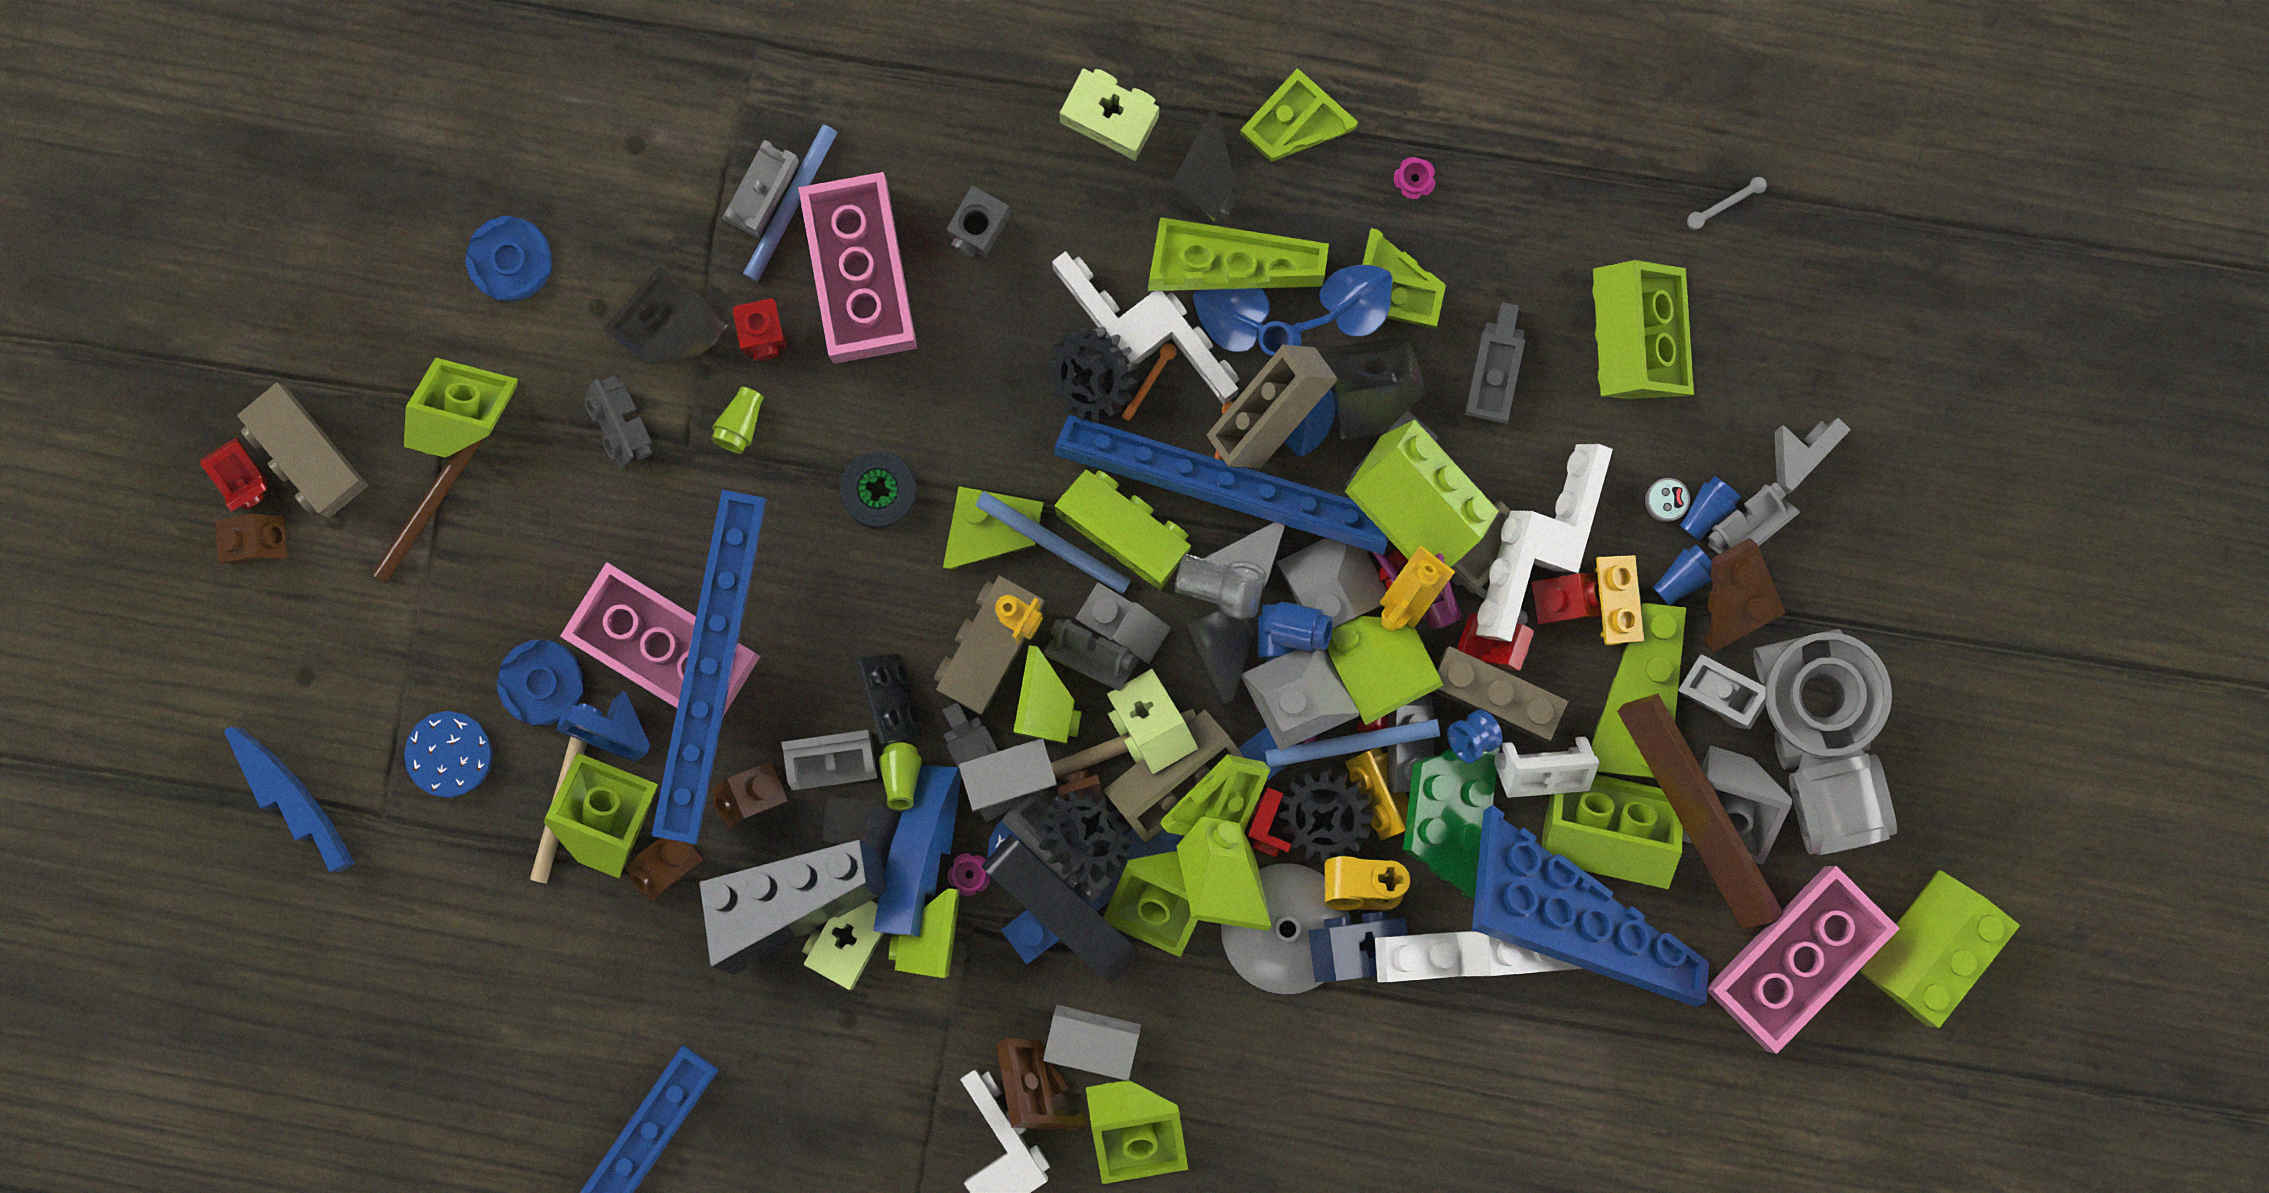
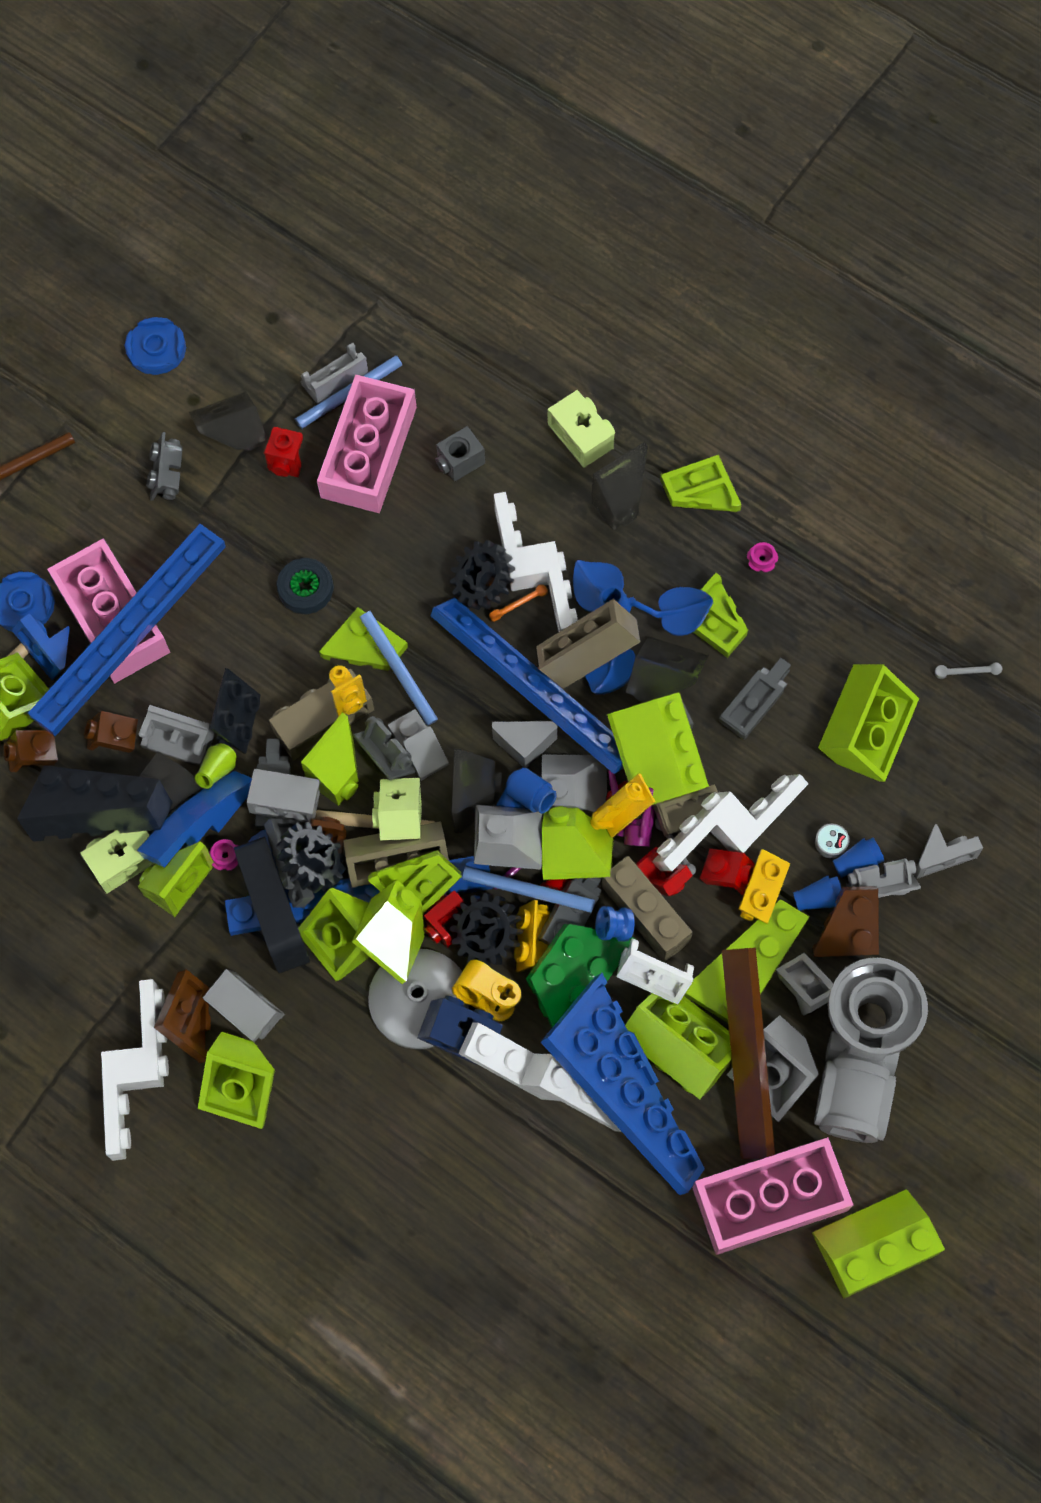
camera: 30 degrees right, 15 degrees down
lime slope [404,358,518,458] -> none
lime cone [711,387,764,454] -> none
lime slope [1055,469,1191,591] -> none
lime wing [1148,217,1329,291] -> none
clear piece [1174,553,1266,618] -> none

